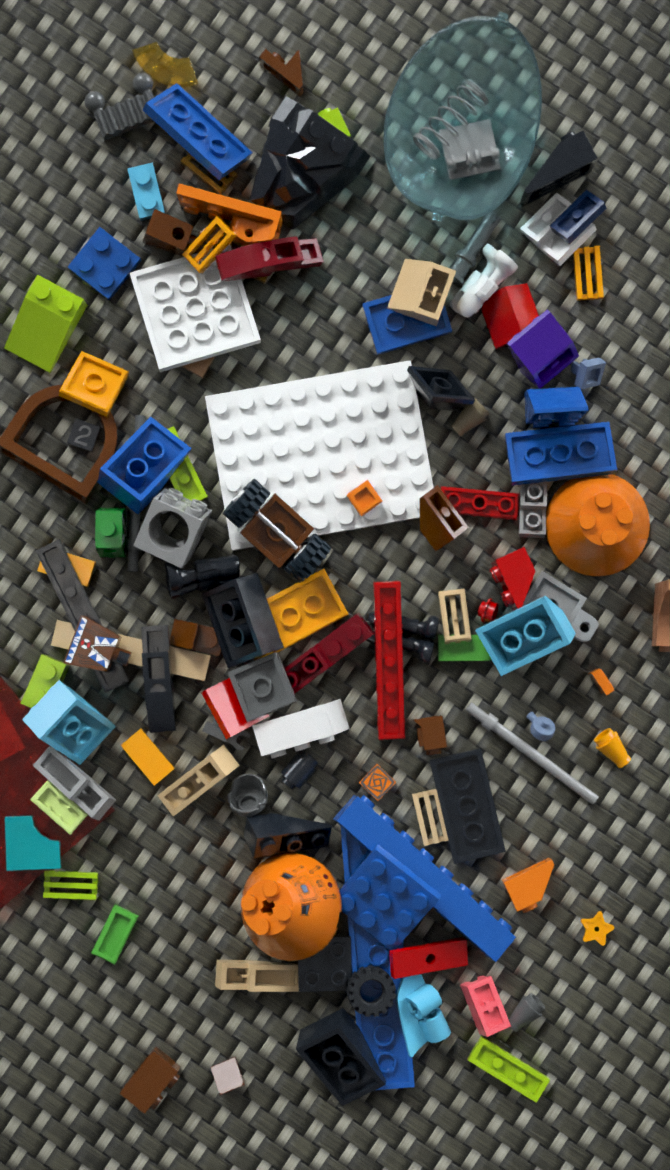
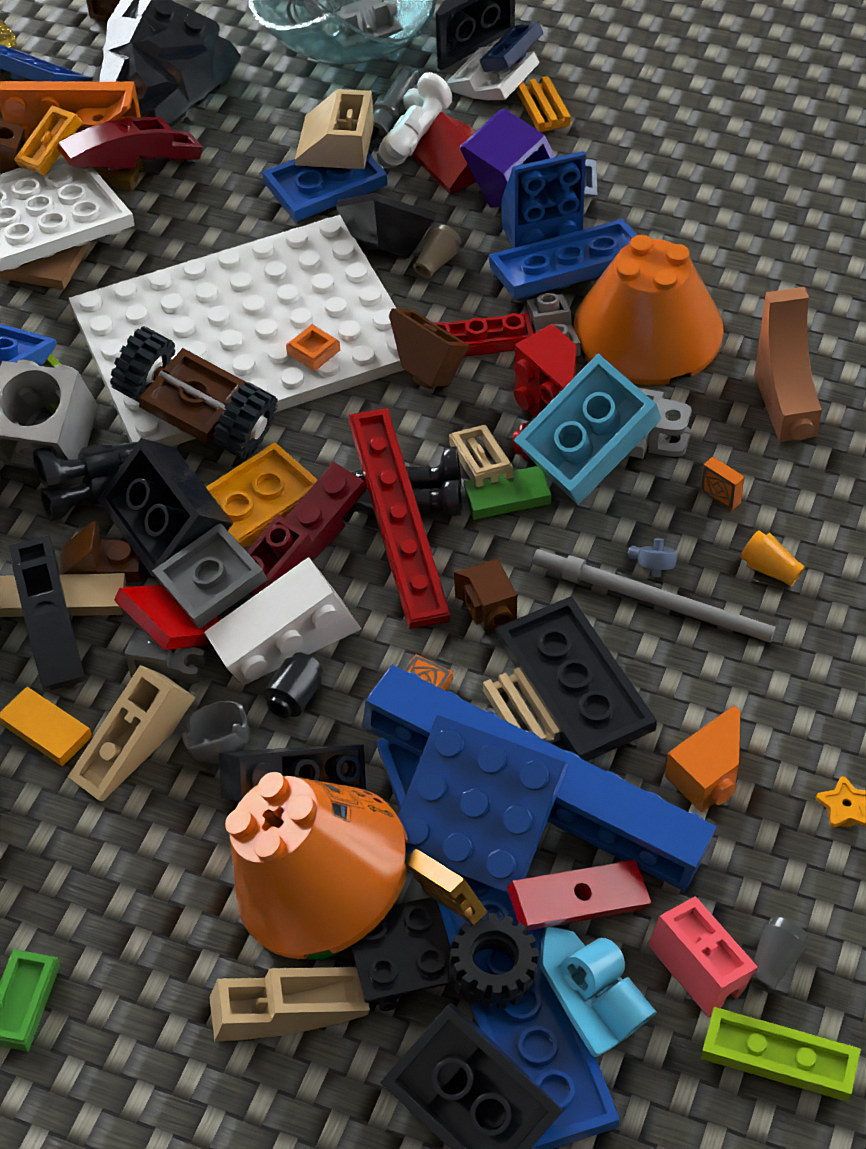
camera: 10 degrees left, 35 degrees down
none -> pearl gold tile [404,849,487,925]

